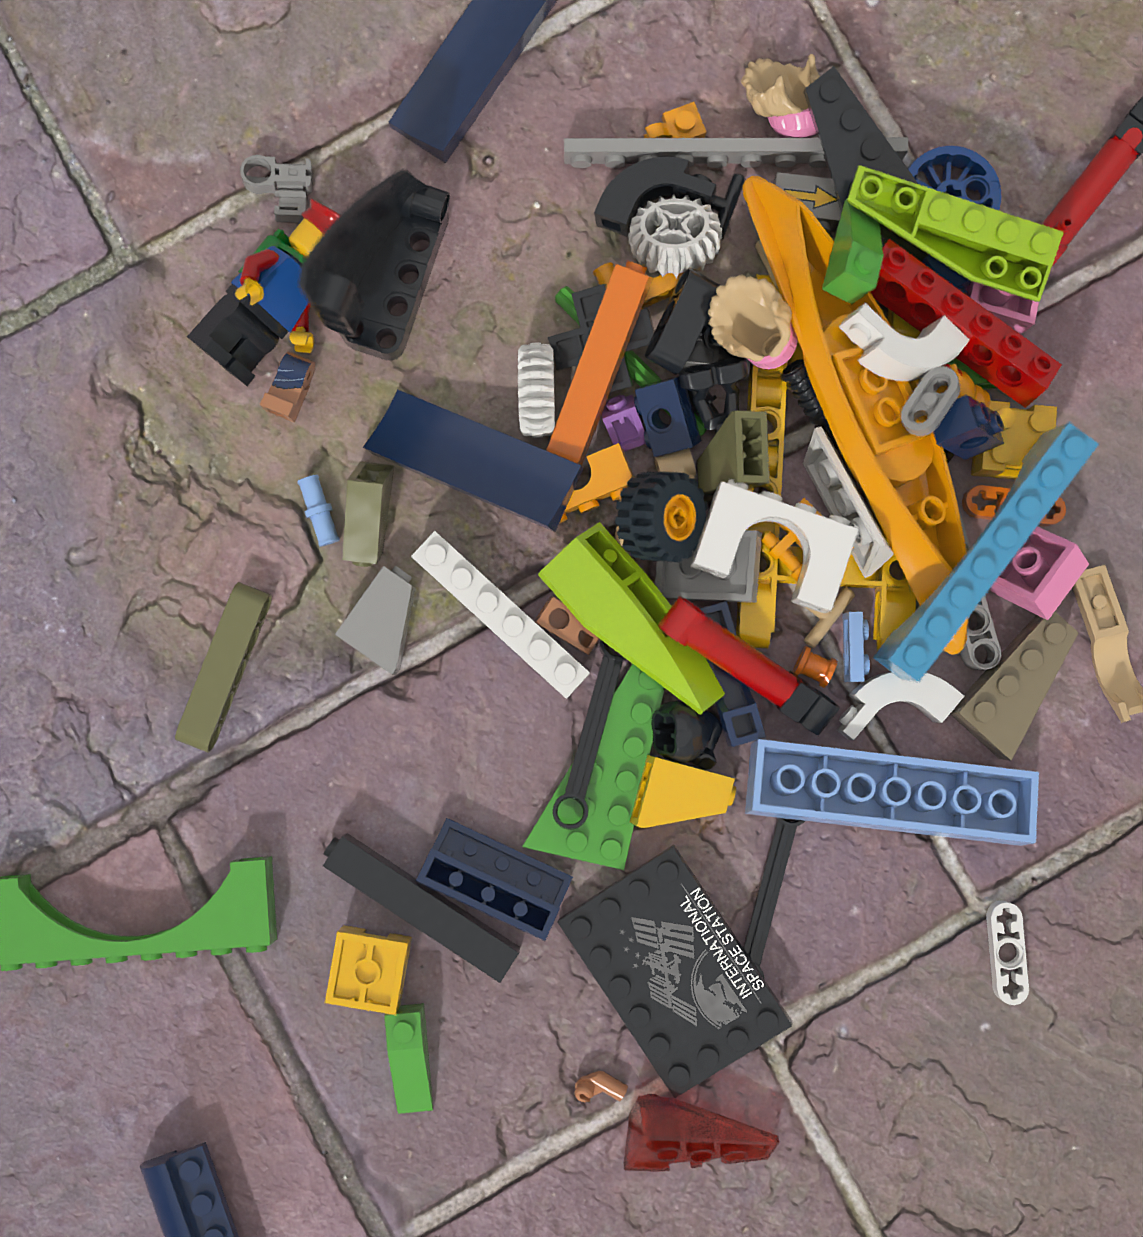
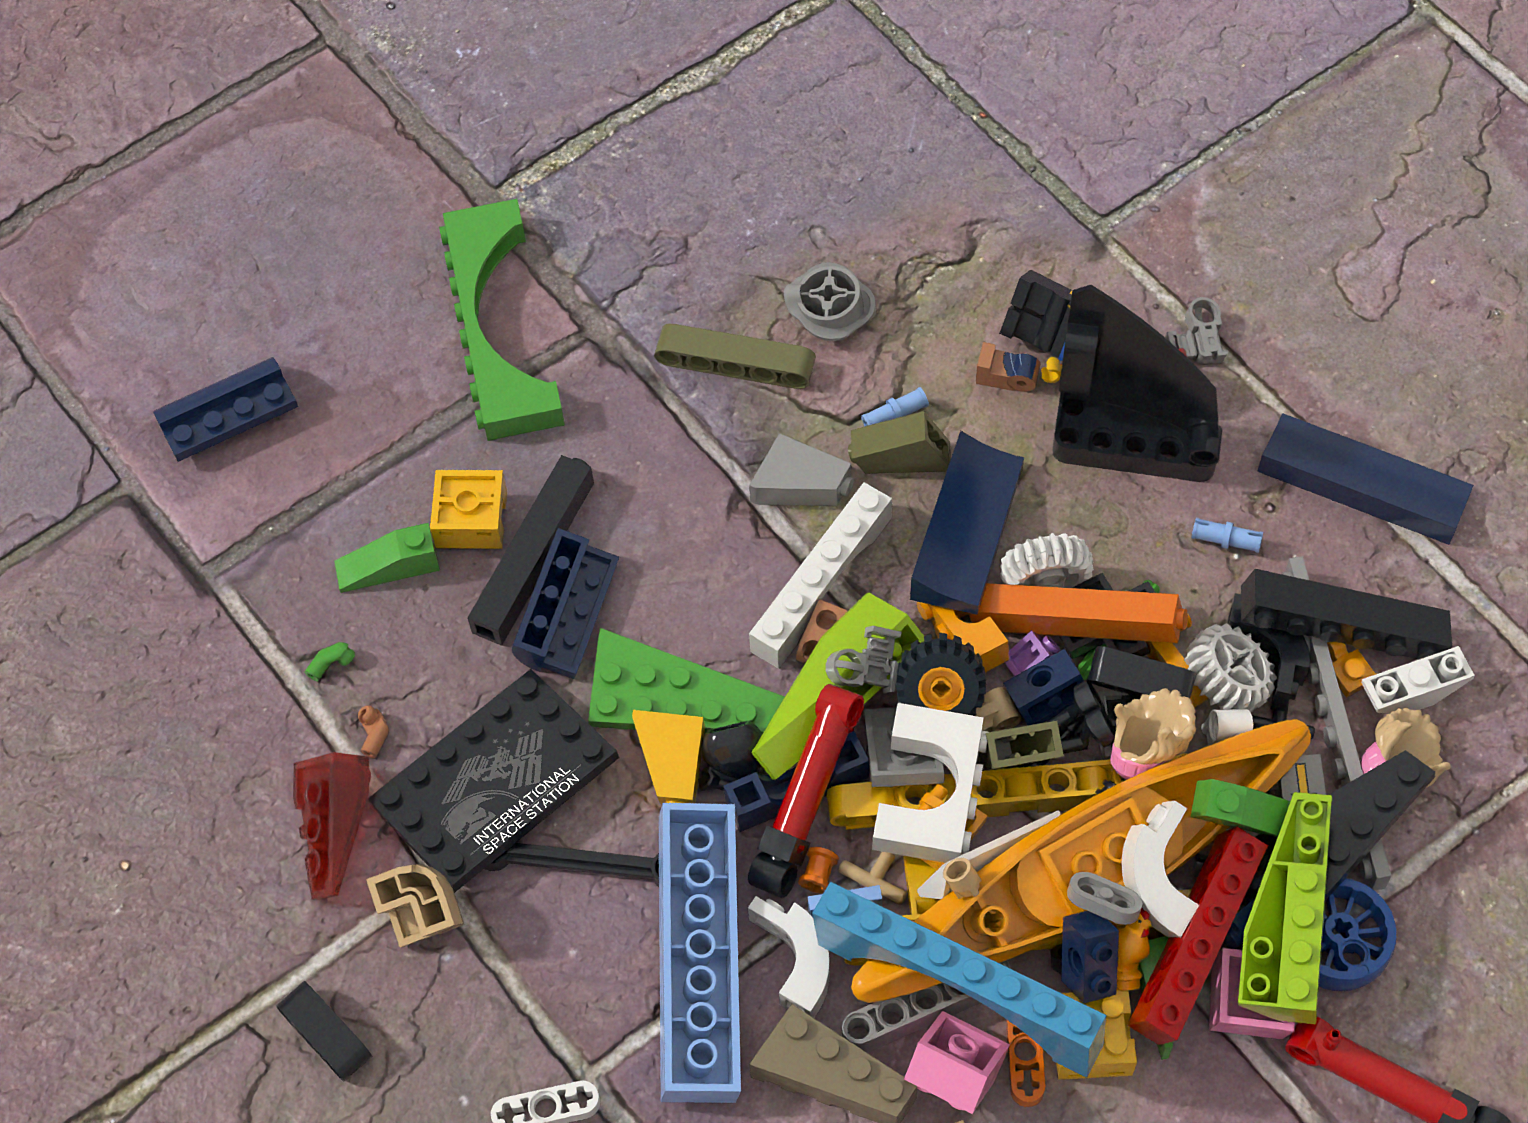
camera: 85 degrees right, 25 degrees down
black piece [553,639,627,830] -> none
none -> black beam [275,981,373,1082]
none -> bright green arm [304,642,355,682]
none -> tan brick [366,864,464,947]
none -> light grey piece [784,262,877,341]
none -> light grey piece [826,626,901,693]
none -> tan hose [943,858,982,899]
none -> light blue pin [1191,517,1264,553]
none -> white piece [1201,709,1253,746]
none -> black brick [1241,569,1452,660]
none -> white slope [1361,646,1475,714]

